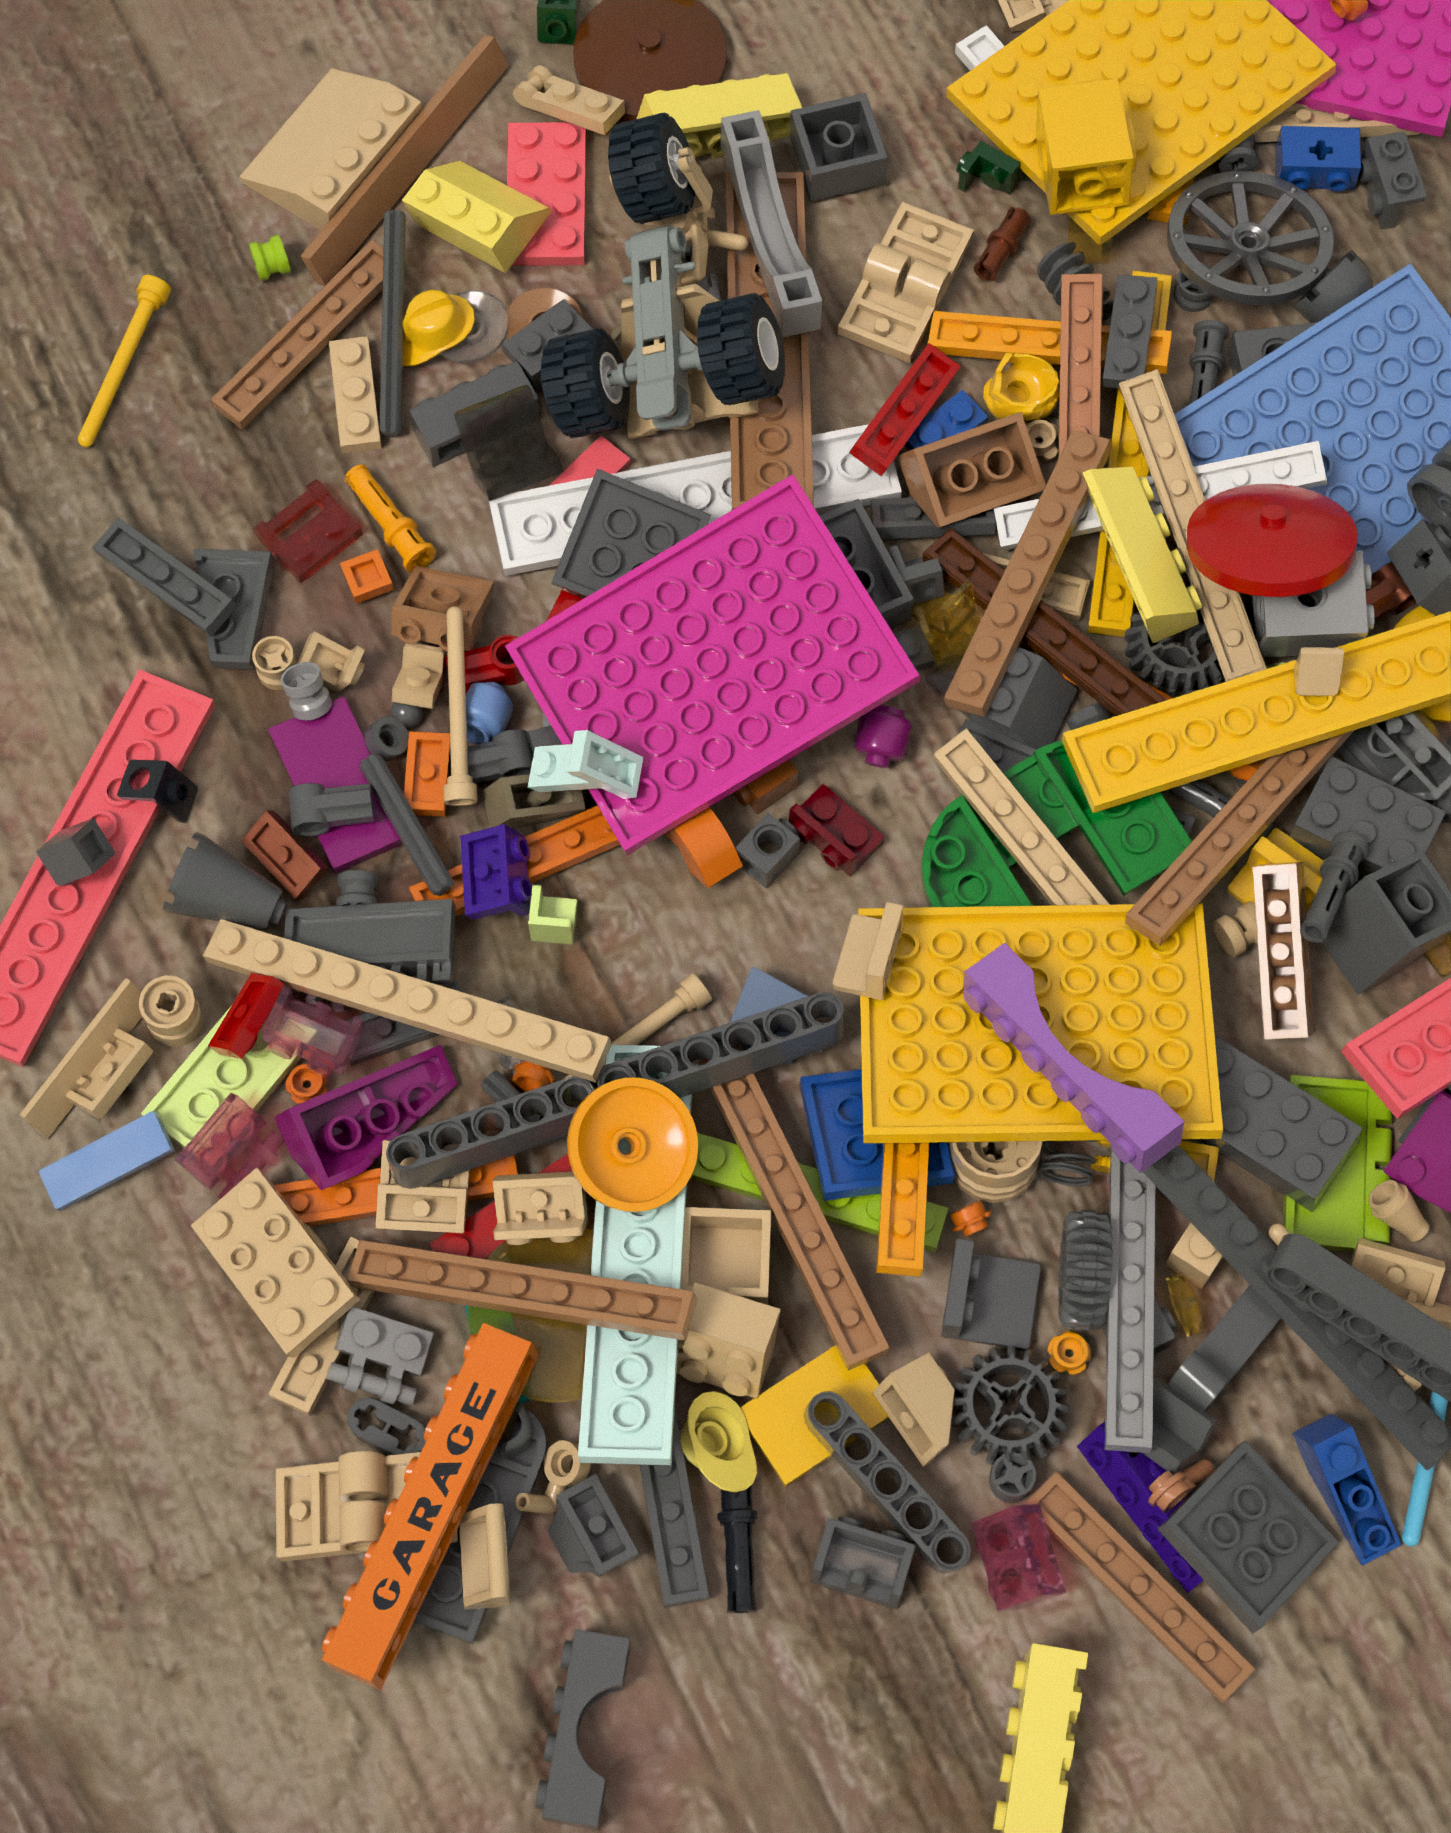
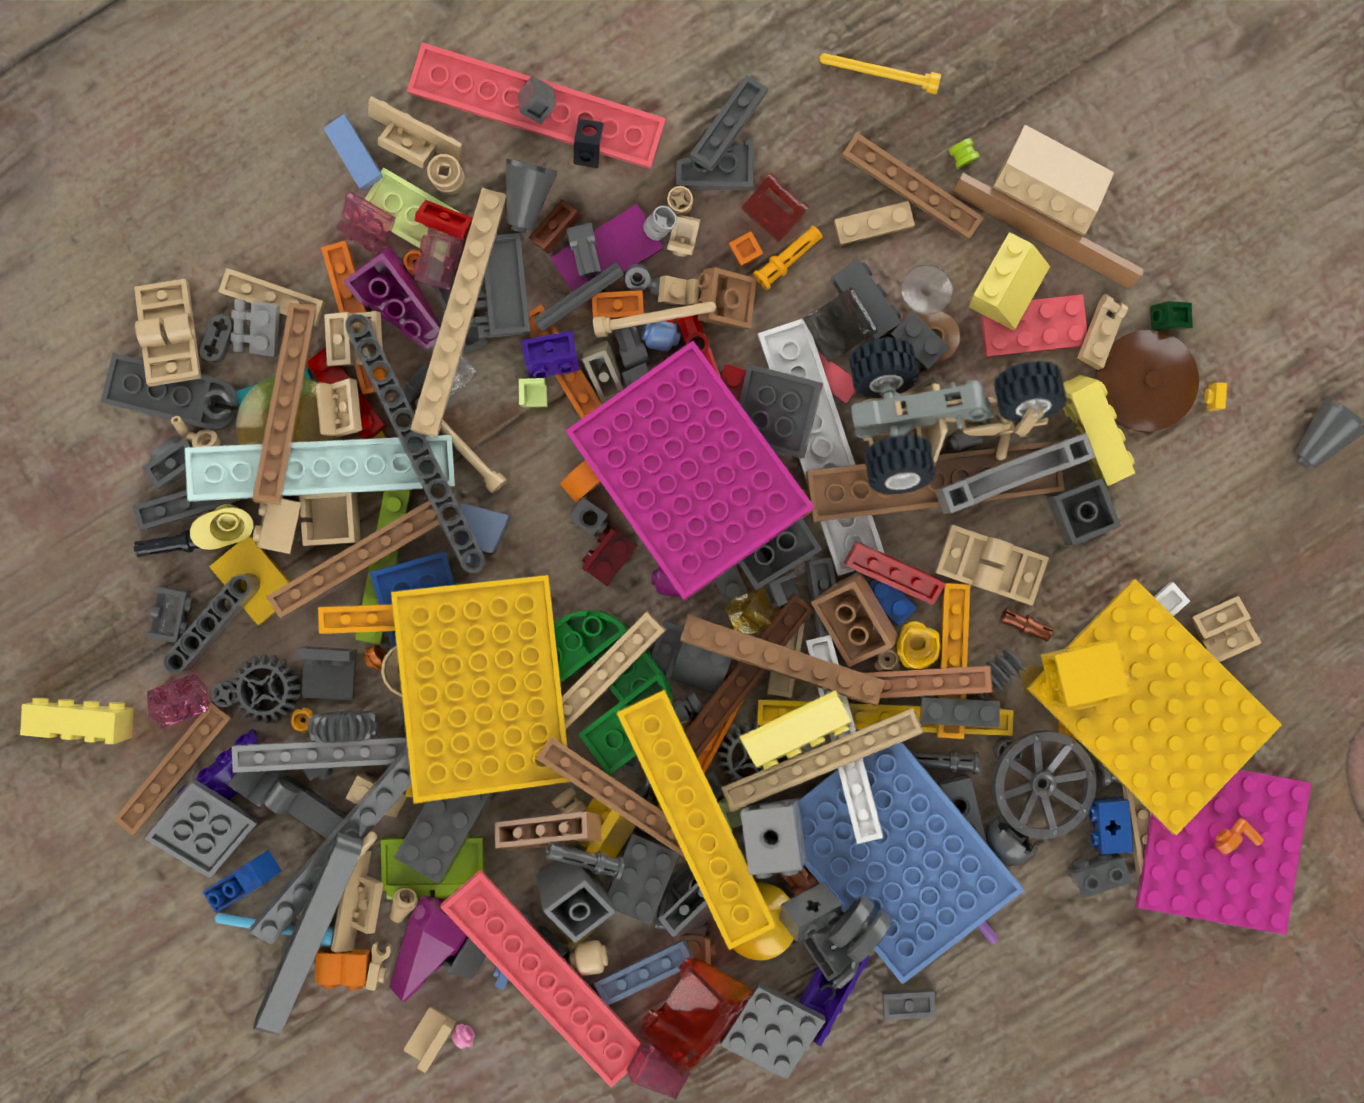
camera: 80 degrees right, 20 degrees up
tan plate [190,1168,361,1358] -> none
orange brick [321,1323,539,1691] -> none
dark grey wheel [336,870,379,906] -> none
dark grey axle [380,210,406,437] -> none
yellow piece [402,290,475,366] -> none
tan tile [459,1504,510,1610] -> none
light aqua bracket [528,730,644,799] -> none
dark grey arch [535,1629,631,1830] -> none
light orange dish [567,1077,698,1212] -> none
tan panel [833,902,903,1000] -> none
tan slope [872,1352,954,1467] -> none
dark green bracket [956,141,1020,195] -> none
medium lavender arch [963,943,1185,1174] -> none
nougat plate [1148,1459,1214,1513] -> none
clear yellow tile [1165,1273,1203,1337] -> none
red dish [1186,484,1358,597] -> none
tan slope [1294,647,1344,696] -> none

